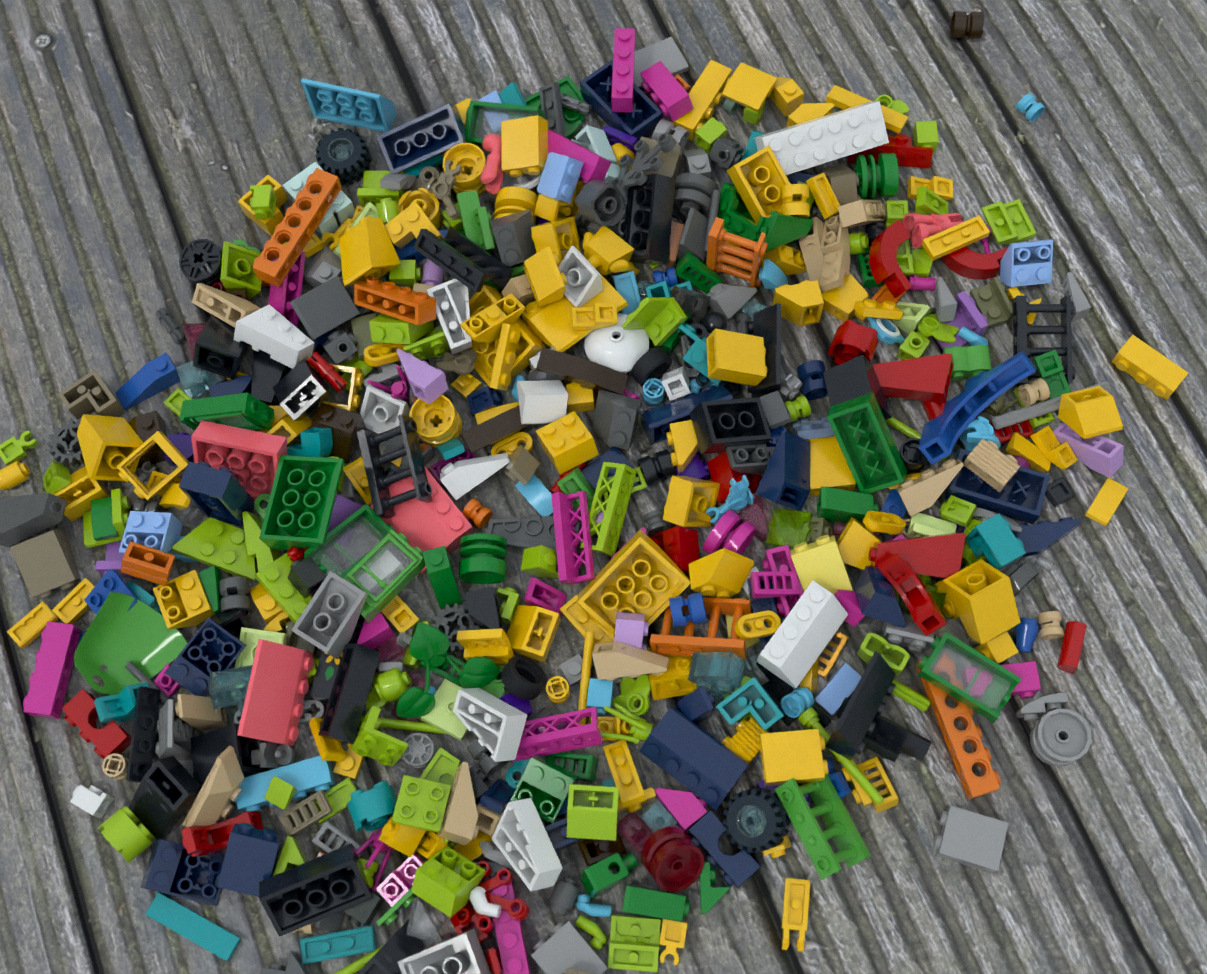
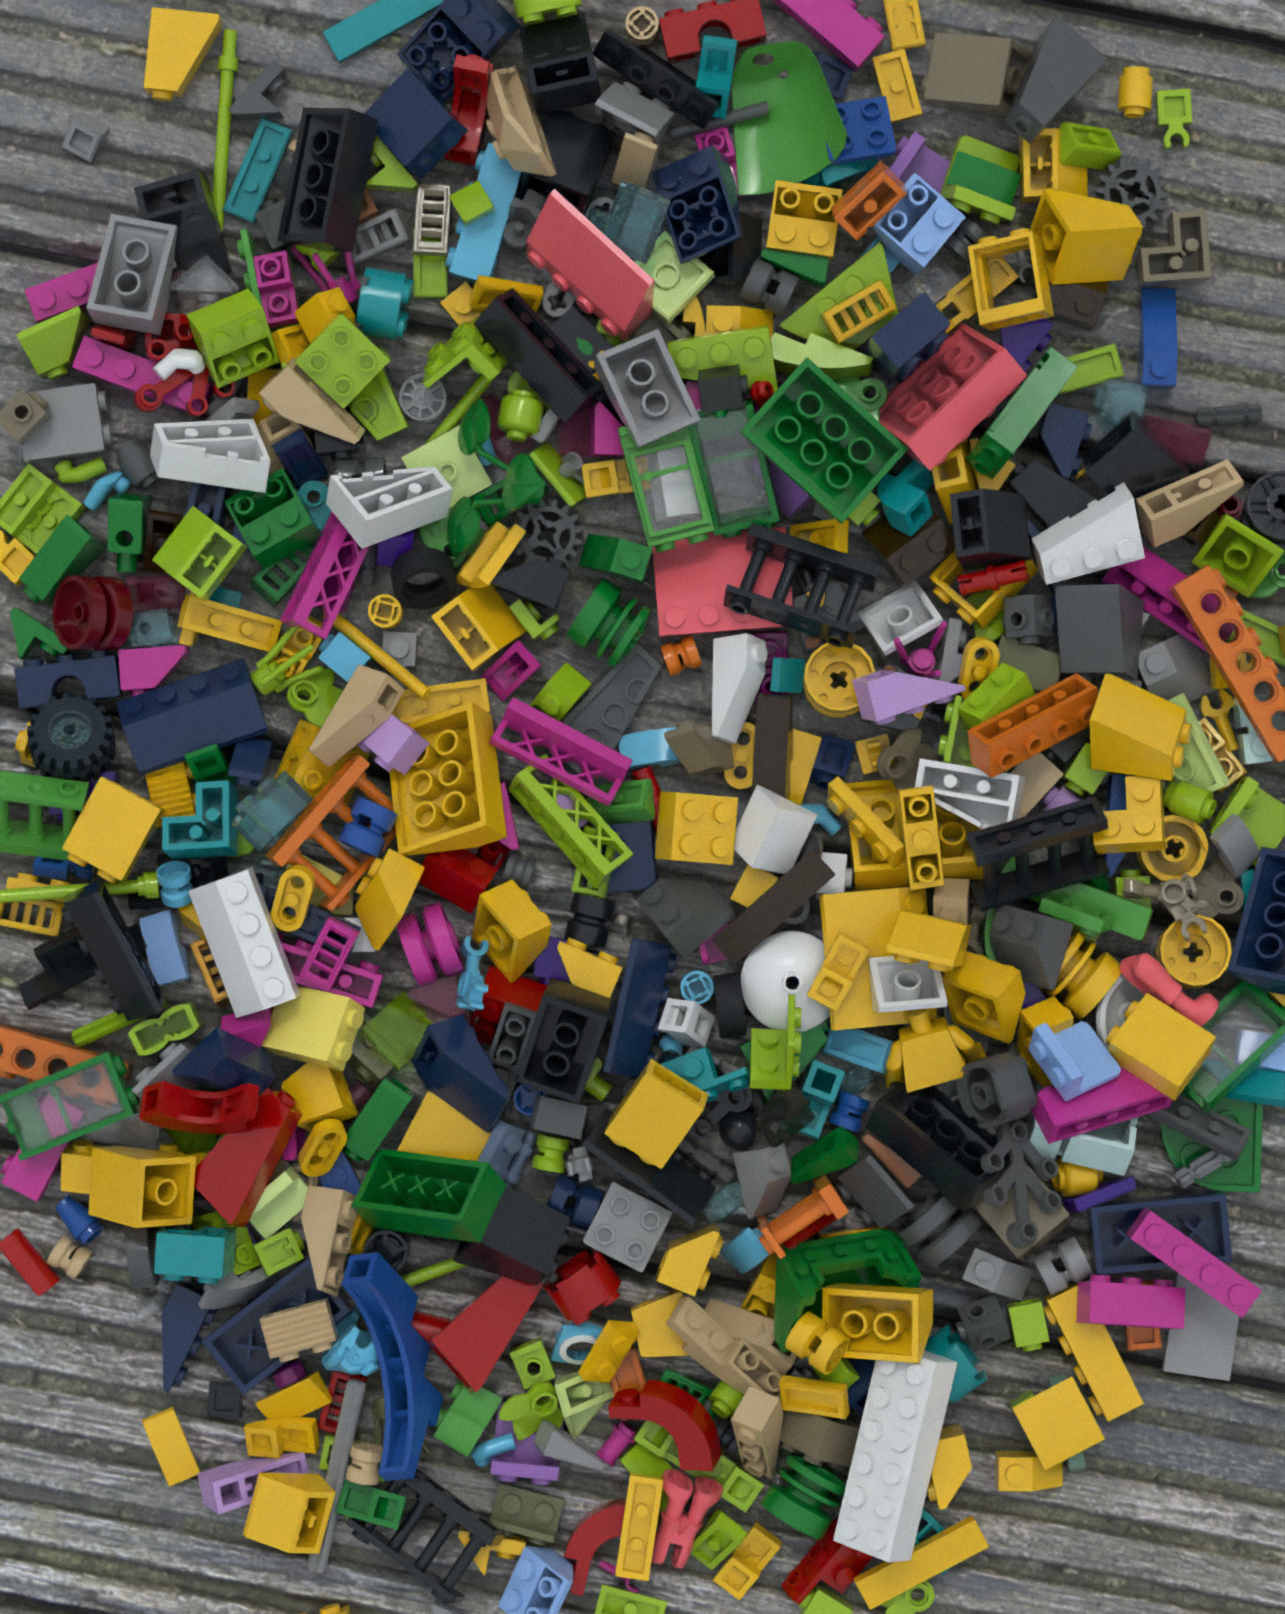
camera: 120 degrees right, 20 degrees up
yellow slope [159,484,191,510] -> none
dark grey bar [704,190,721,253] -> none
none -> green slope [184,744,235,783]
none -> light grey bracket [583,1181,673,1272]
none -> yellow slope [820,280,897,344]

